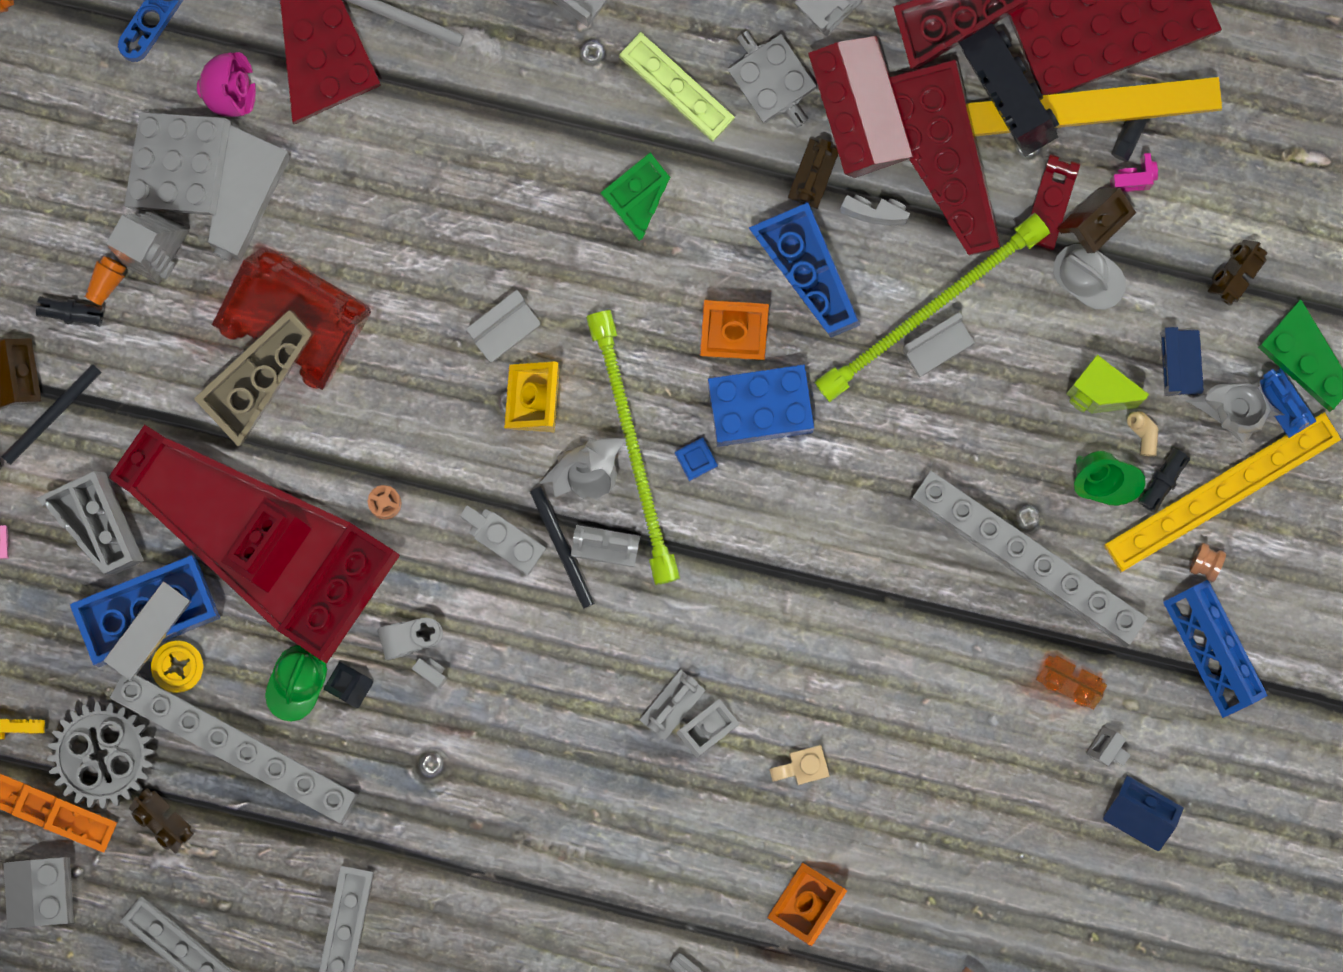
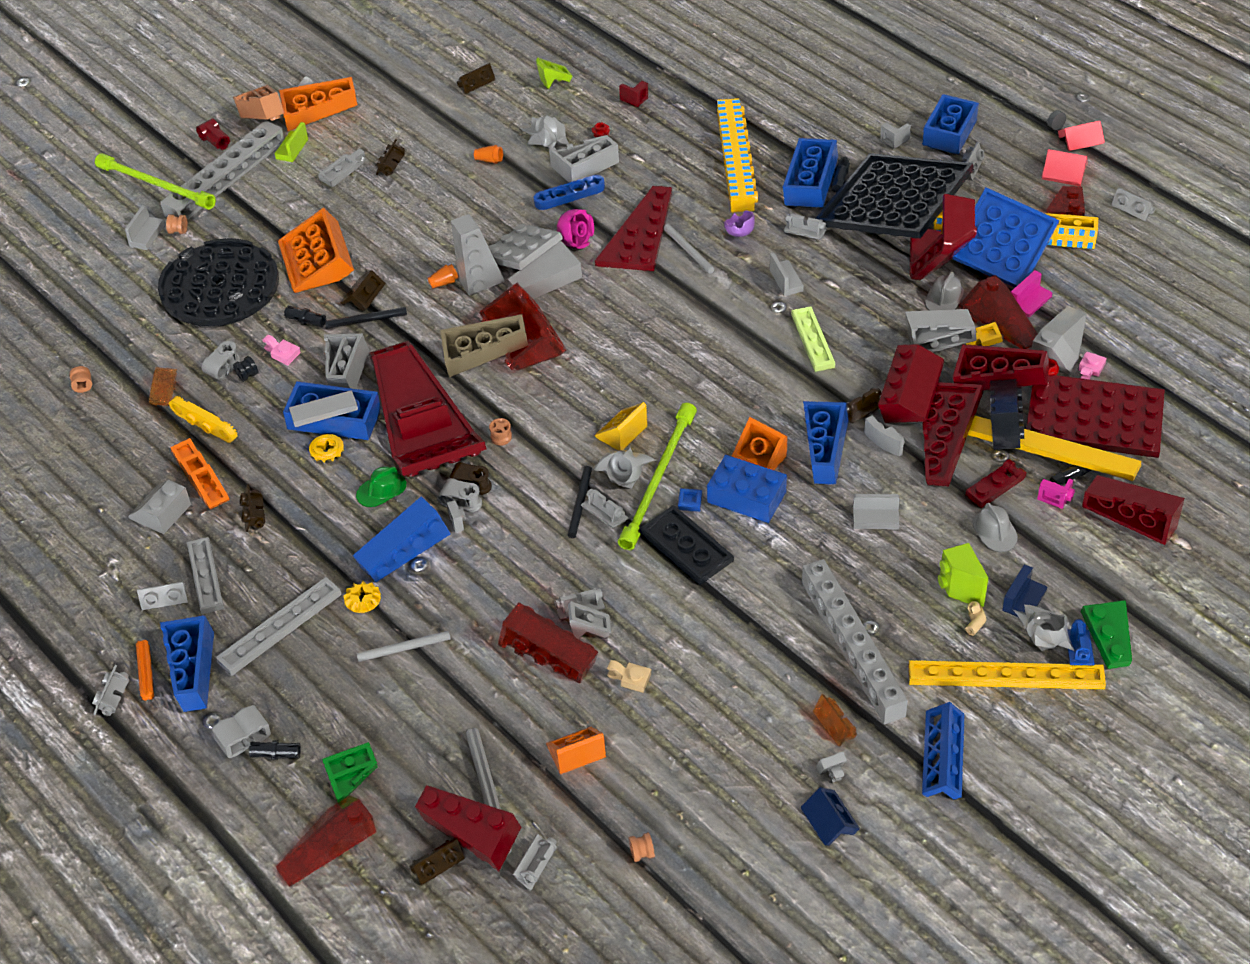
camera: 40 degrees right, 35 degrees down
black pin [36,296,104,327] -> none
light grey gear [47,702,155,809] -> none
light grey brick [110,674,359,824] -> none
black slope [323,661,373,708] -> none
light grey hinge [460,506,546,575] -> none
light grey panel [466,290,540,363] -> none
green wing [600,152,671,241] -> none
light grey plate [728,31,817,128] -> none
lime hose [814,213,1050,403] -> none
dark brown panel [1057,188,1136,253] -> none
green piece [1074,451,1146,506] -> none
black pin [1138,448,1191,513] -> none
nougat wheel [1189,542,1226,582] -> none
dark brown hinge [1207,240,1268,306] -> none
none -> yellow gear [343,581,381,613]
none -> blue wedge [353,496,451,582]
none -> light grey bar [357,631,451,662]
none -> dark brown piece [448,462,492,495]
none -> clear red wedge [498,602,598,683]
none -> black tile [640,505,734,585]
none -> dark red wedge [1082,475,1185,545]

